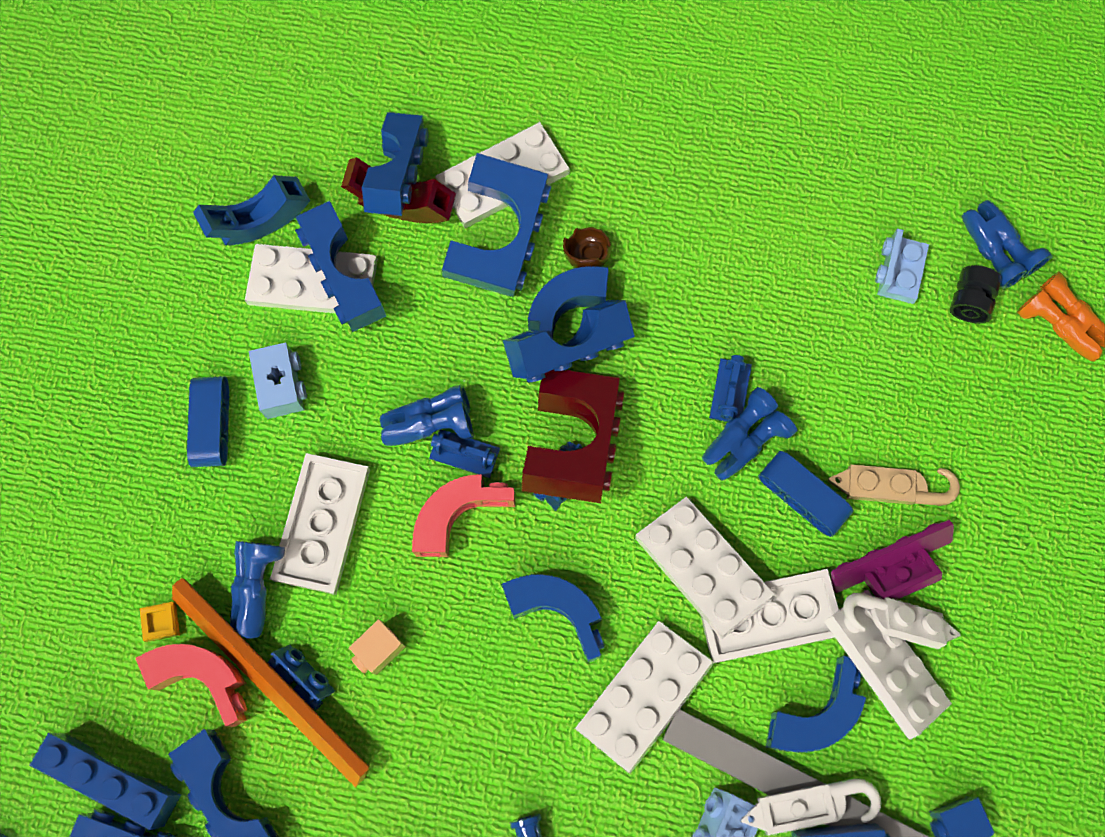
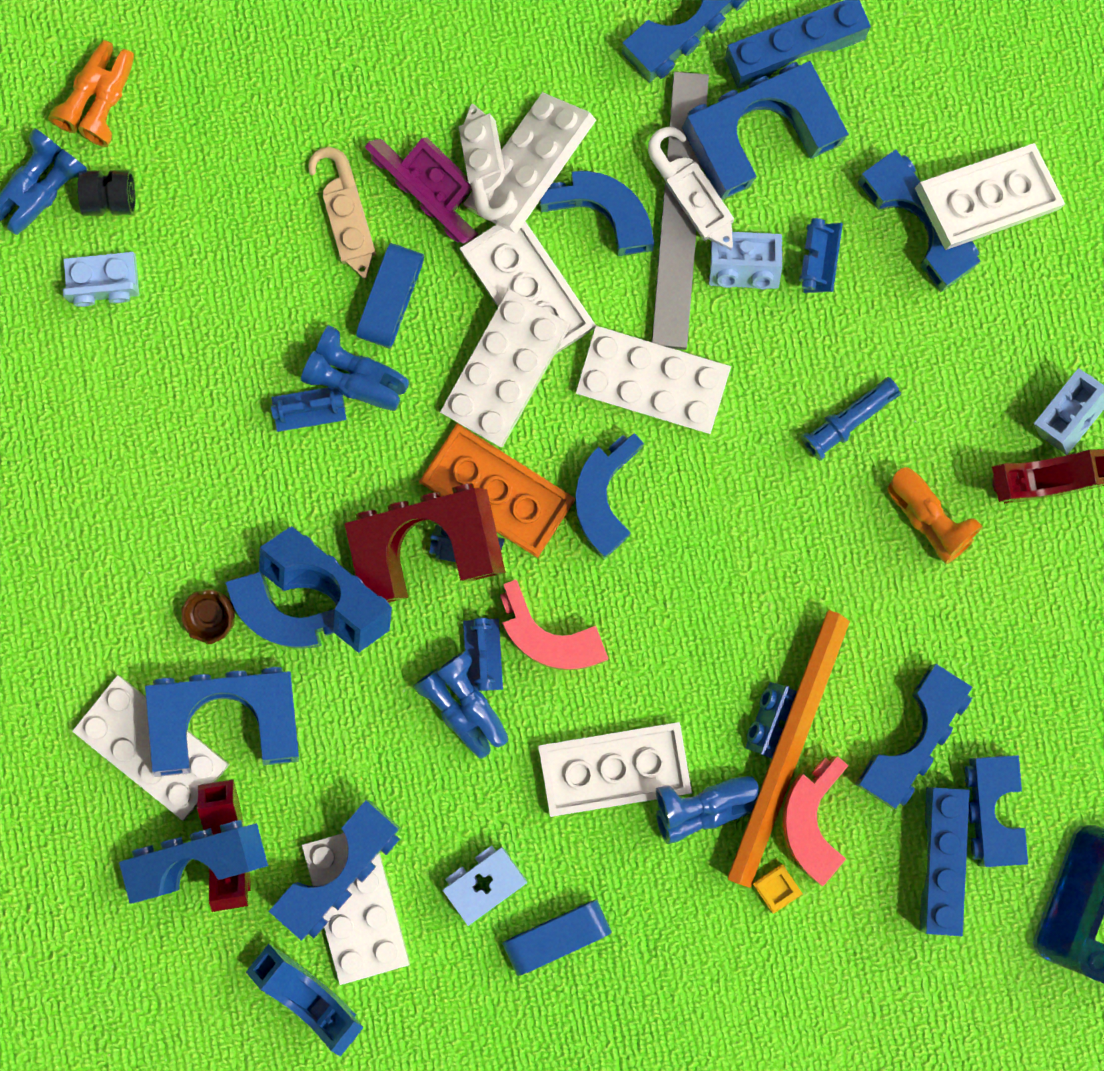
camera: 115 degrees left, 10 degrees up
light nougat brick [349,619,406,675] -> none
none -> orange tile [419,423,576,559]

